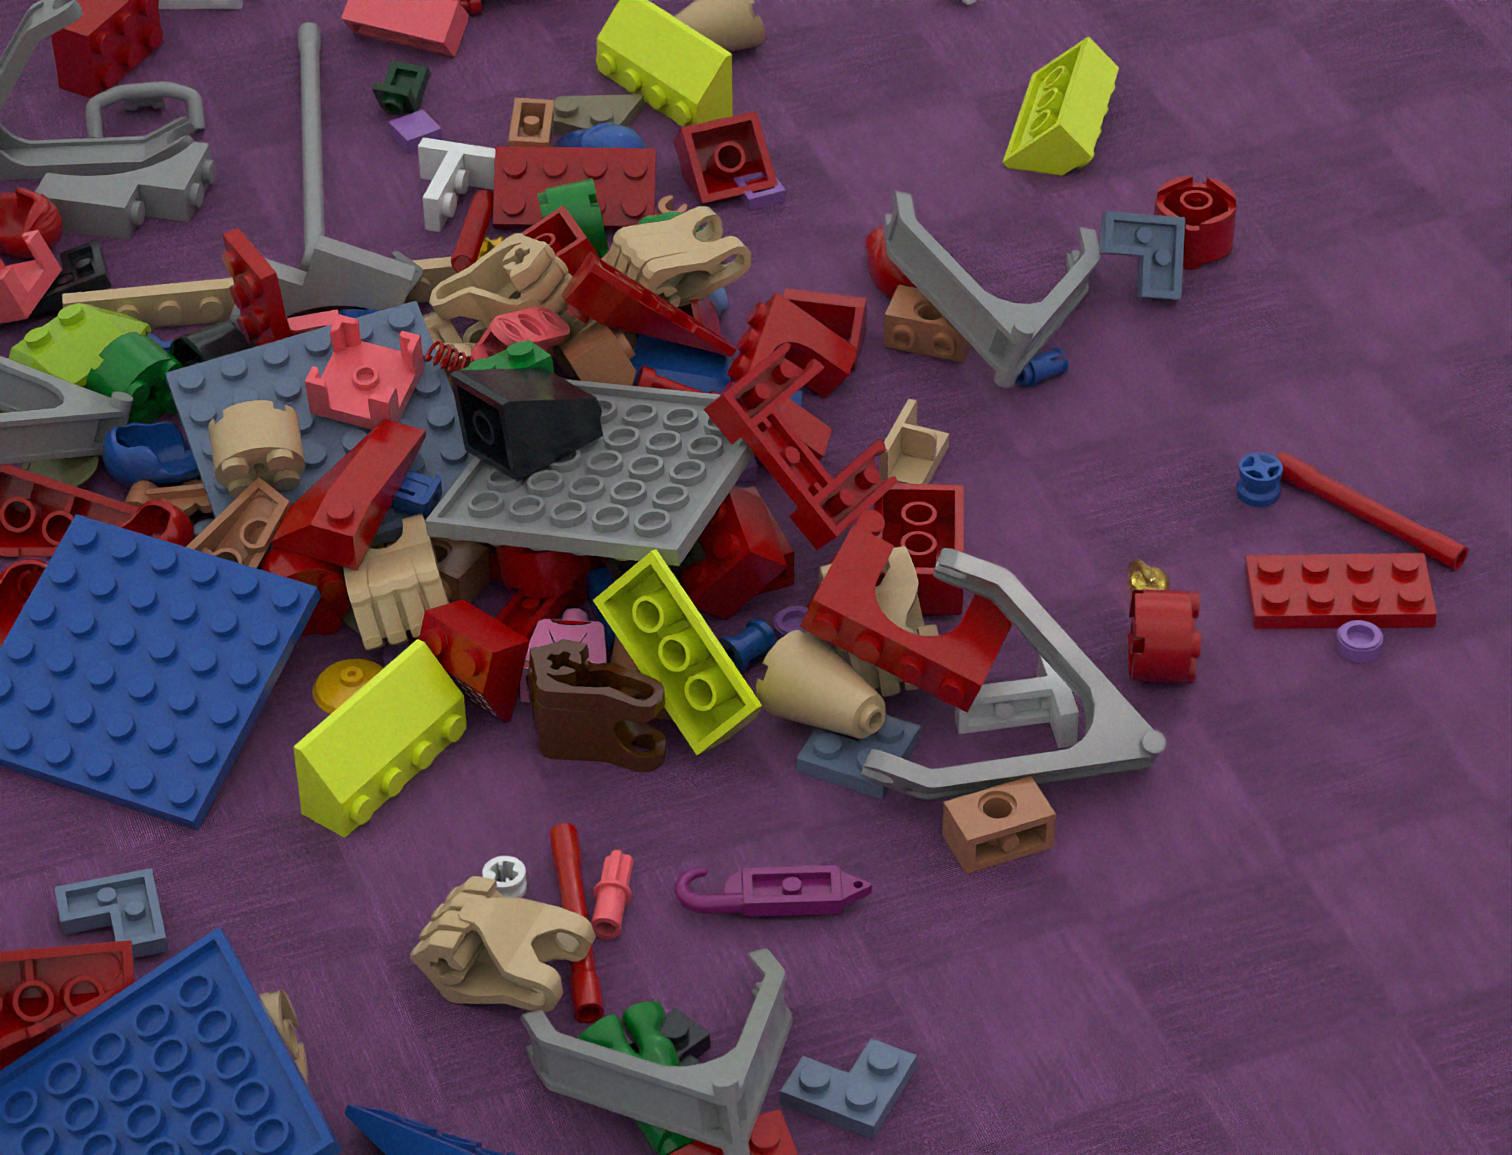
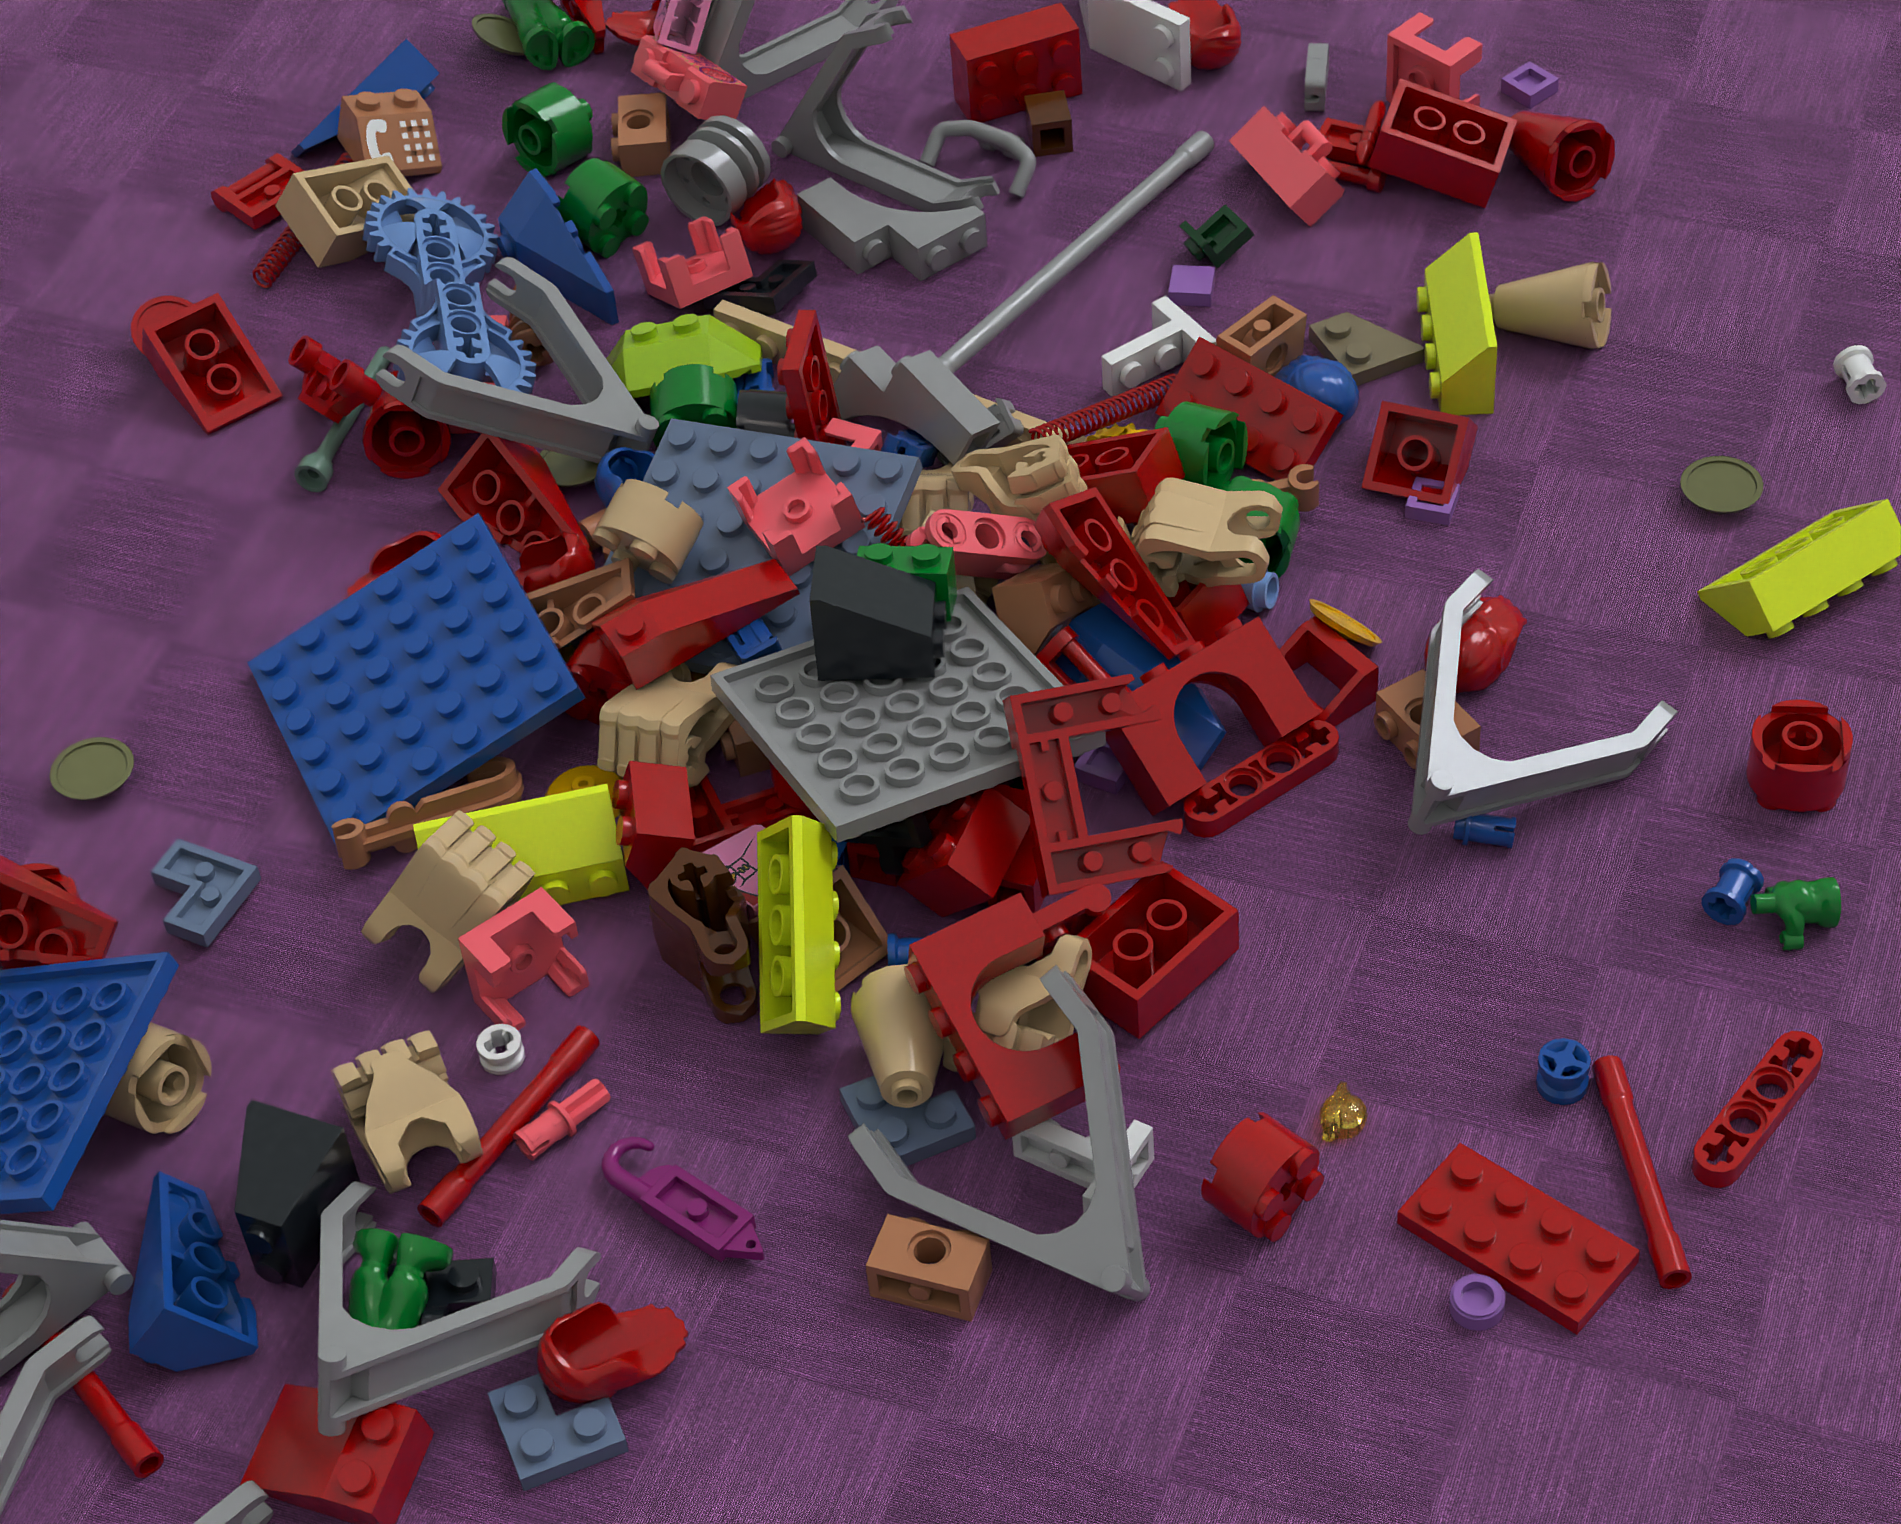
camera: 45 degrees right, 5 degrees up
tan panel [879,399,949,484] -> none
sand blue plate [1099,211,1185,301] -> none
none -> black slope [234,1100,360,1288]
none -> nougat piece [331,757,524,870]
none -> tan piece [361,810,535,993]
none -> coral panel [458,887,590,1030]
none -> red hair [537,1302,689,1404]
none -> reddish brown brick [1024,90,1073,157]
none -> red beam [1184,720,1339,838]
none -> yellow piece [1309,599,1382,647]
none -> olive piece [1680,456,1764,514]
none -> red beam [1692,1031,1823,1188]
none -> blue bush [1701,858,1764,925]
none -> green piece [1750,877,1841,951]

